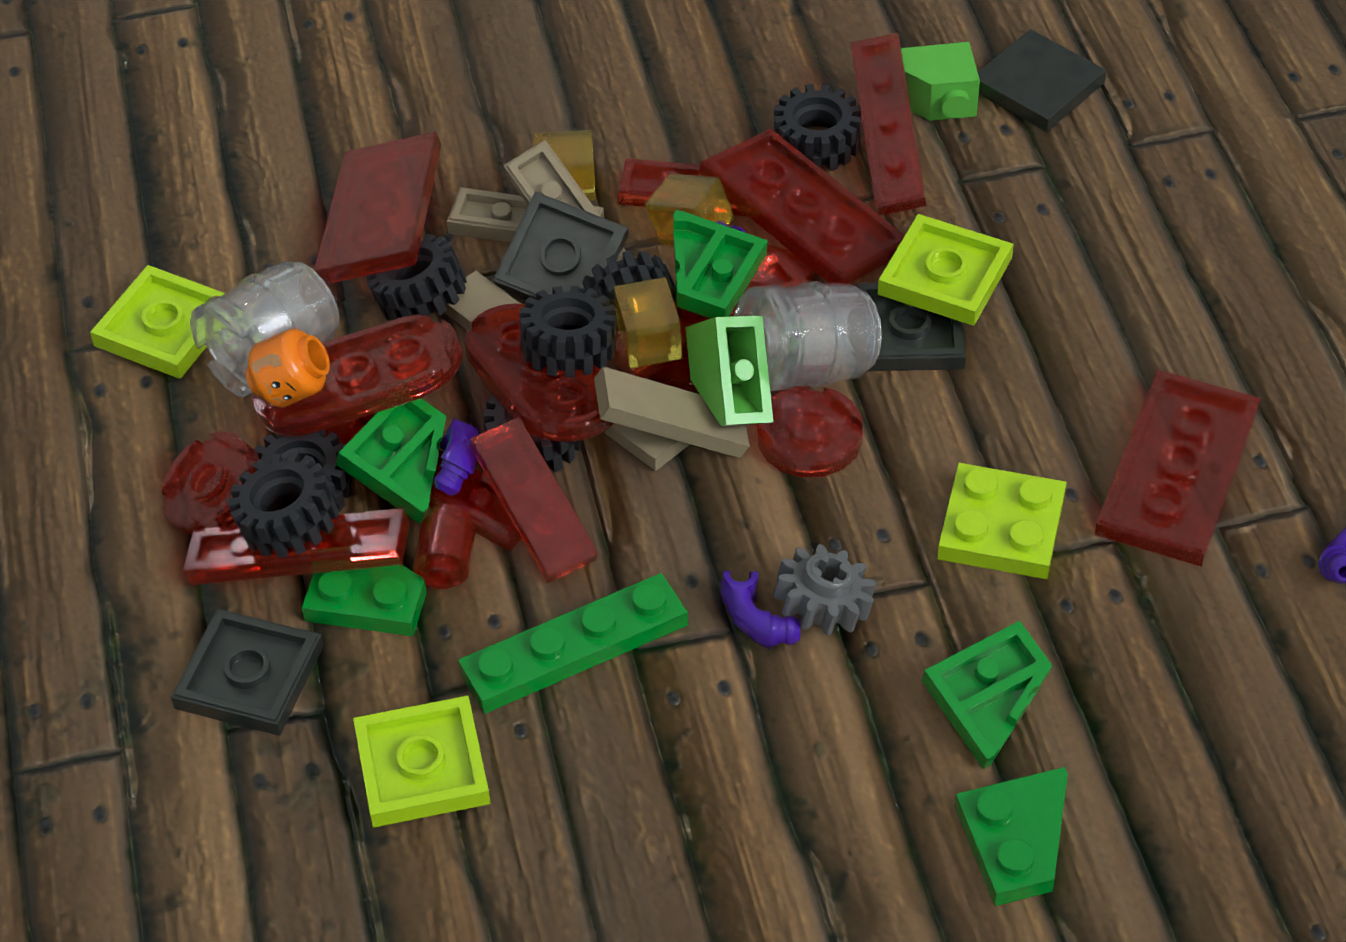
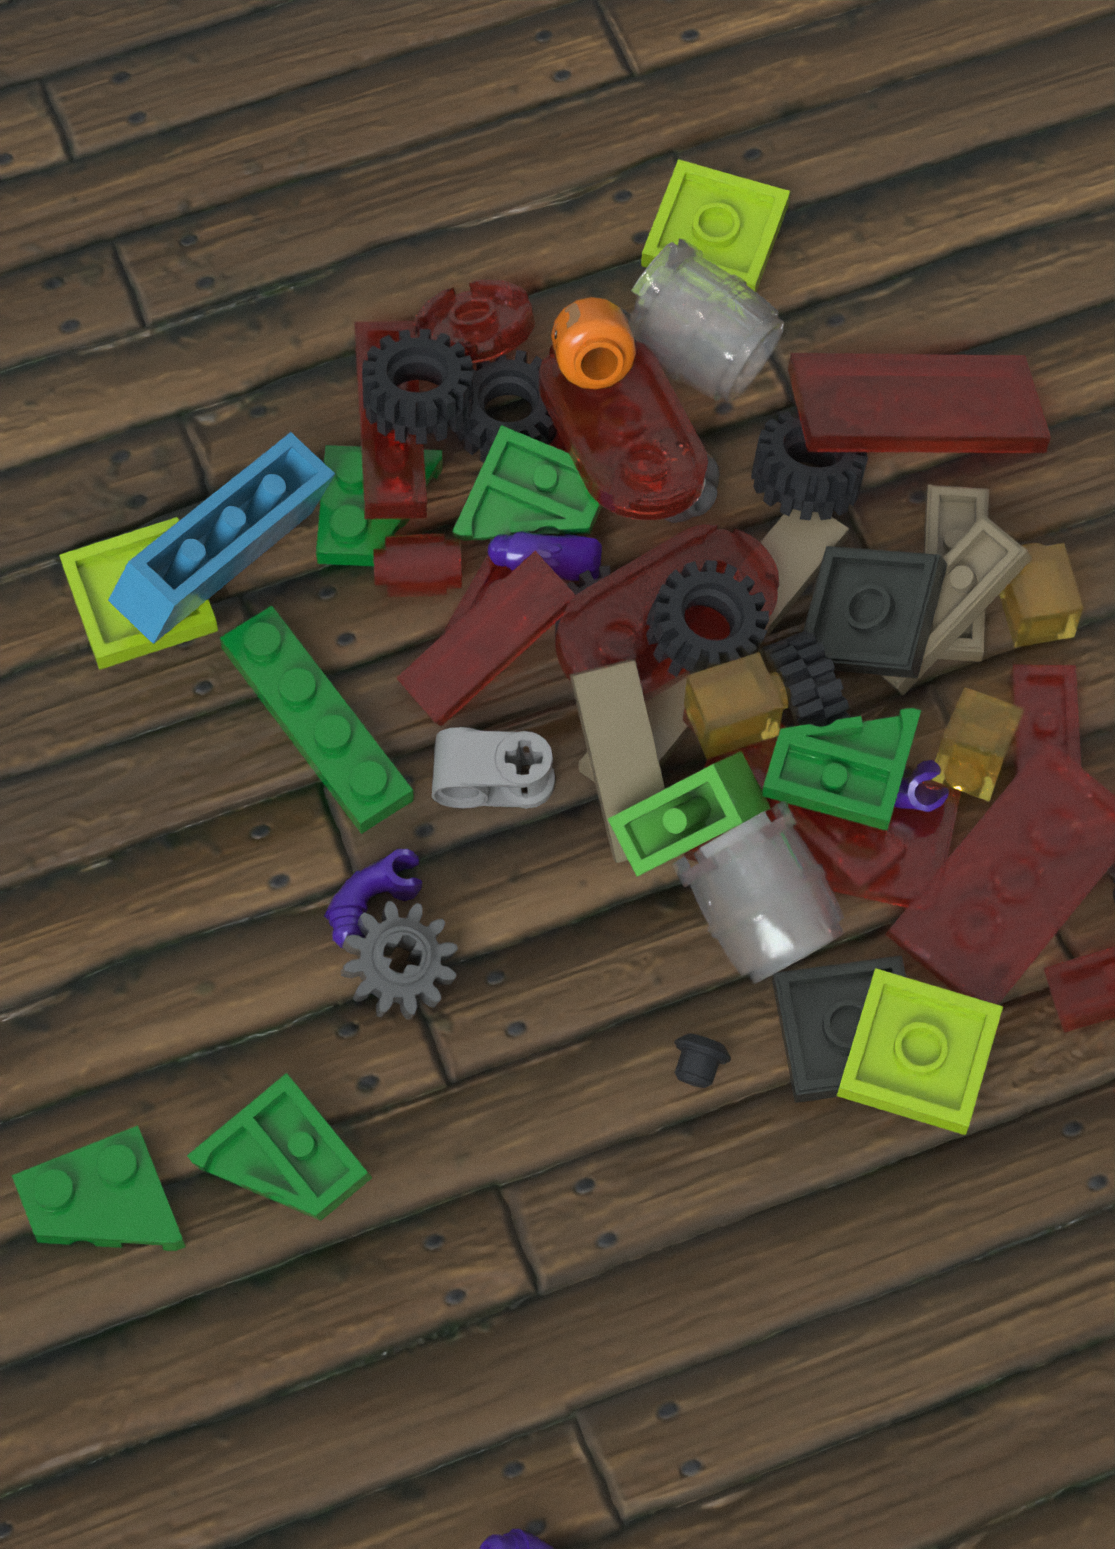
camera: 80 degrees right, 15 degrees up
pearl dark grey tile [171,609,324,736] -> none
clear red tile [757,386,863,478] -> none
lime plate [937,463,1067,579] -> none
clear red tile [1094,369,1261,567] -> none
none -> dark azure brick [108,432,335,644]
none -> light grey piece [431,727,556,809]
none -> black piece [674,1033,731,1088]

